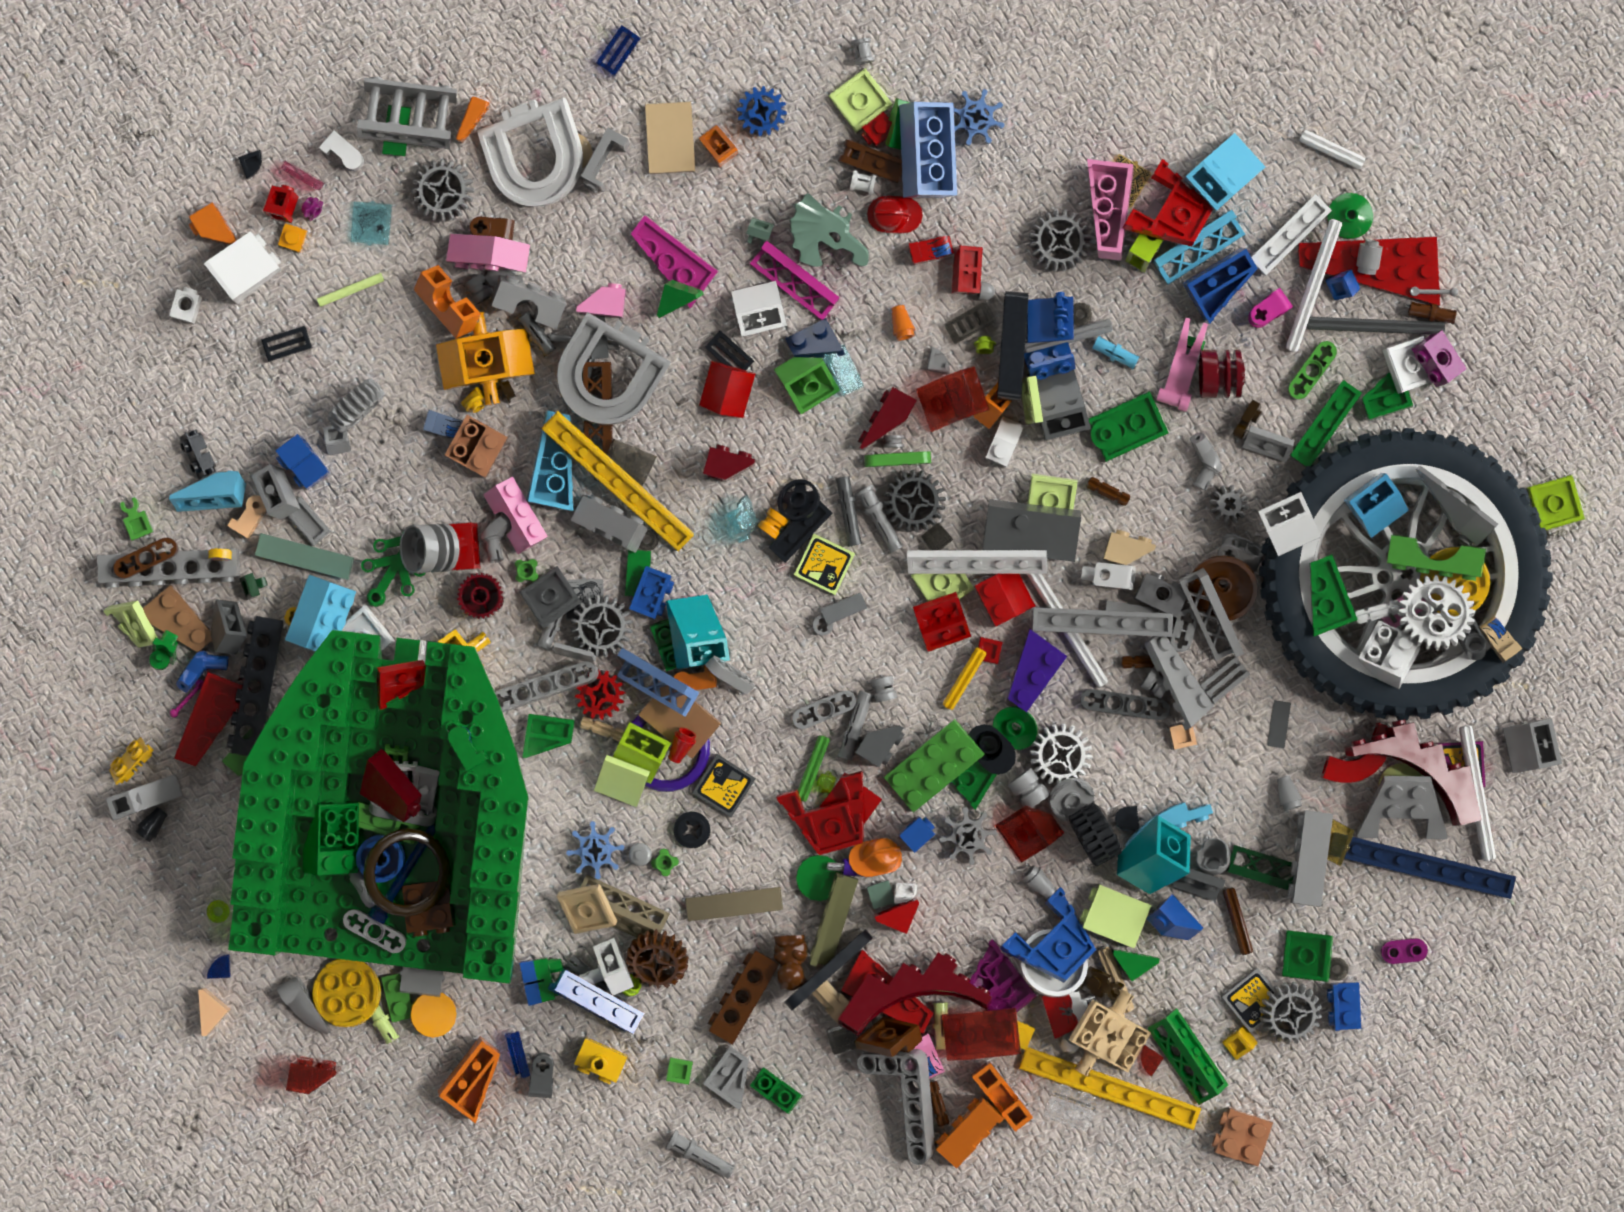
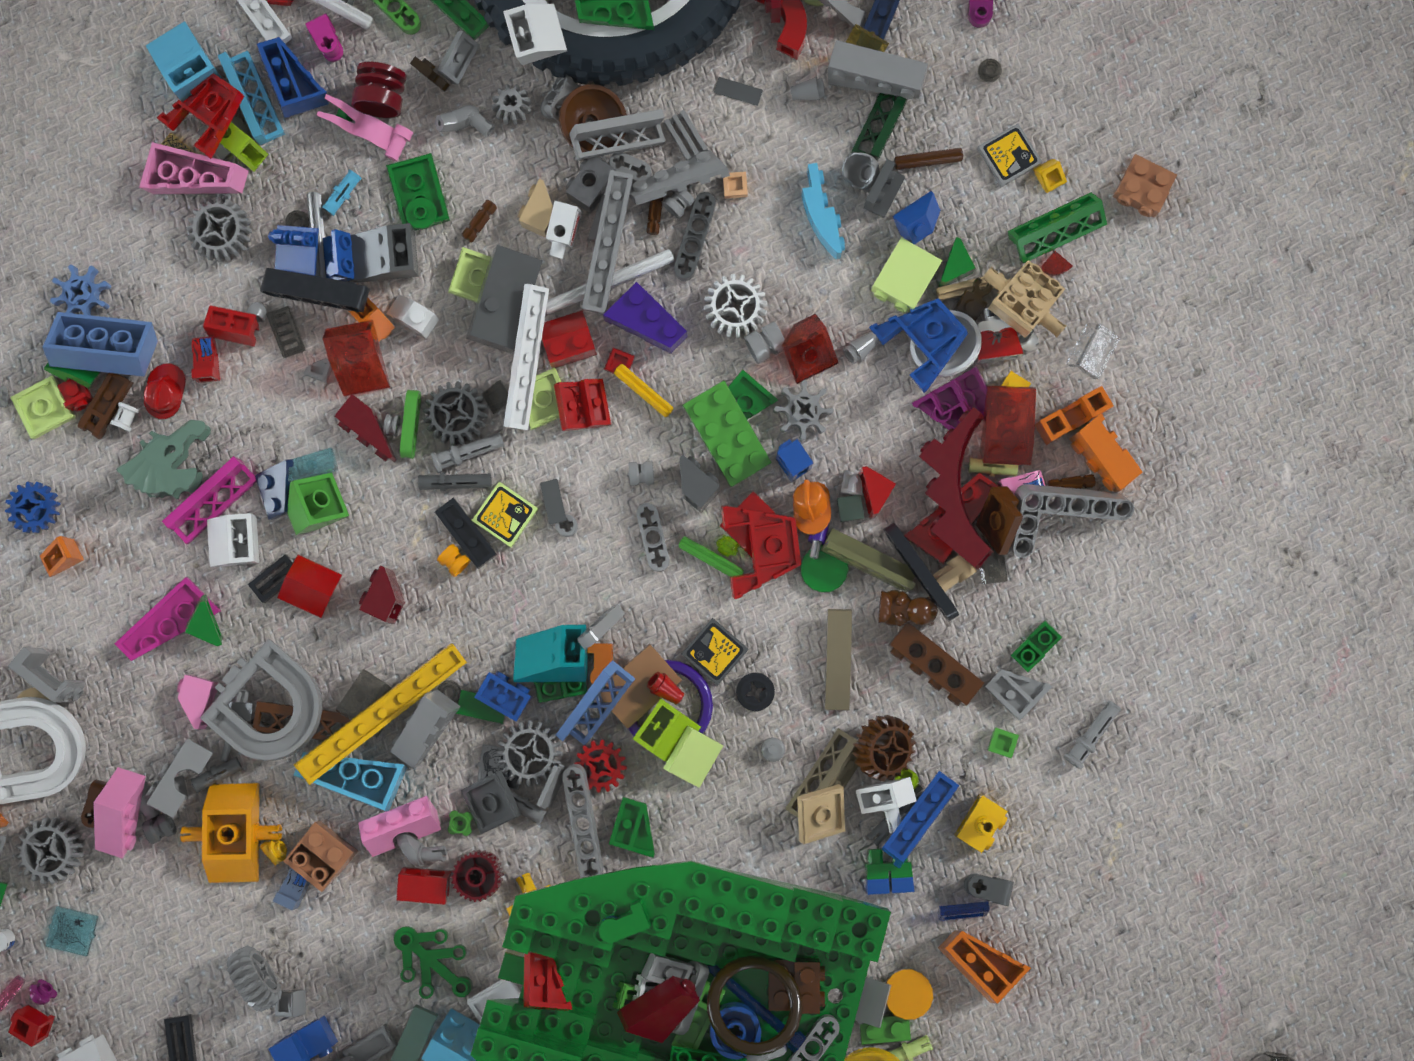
camera: 70 degrees left, 5 degrees down
light orange plate [278,223,308,253] -> none
yellowish green bar [317,273,384,307] -> none
light grey wheel [400,524,459,573] -> none
orange arch [414,265,481,339] -> none
dark brown plate [497,380,516,403] -> none
medium blue gear [566,821,625,879] -> none
tan axle [580,716,625,742] -> none
tan tile [645,102,695,174] -> none
bright green plate [651,849,679,876] -> none
clear light blue head [722,495,758,543] -> none
sand green tile [746,217,774,247] -> none
black wheel [777,479,820,522] -> none
light grey pin [838,691,874,761] -> none
orange cone [891,305,916,341] -> none
black piece [968,724,1016,775] -> none
lime plate [973,336,996,354] -> none
green dish [993,707,1038,750] -> none
yellow tile [1019,1047,1201,1130] -> none
yellowish green tile [1021,376,1043,425] -> none
light grey tile [1049,778,1095,821] -> none
black tyre [1069,803,1122,867] -> none
black tile [1115,806,1140,830] -> none
teal slope [1117,816,1191,894] -> none
light grey gear [1259,982,1322,1044] -> none
green plate [1282,930,1334,982] -> none
blue bracket [1327,982,1362,1031] -> none

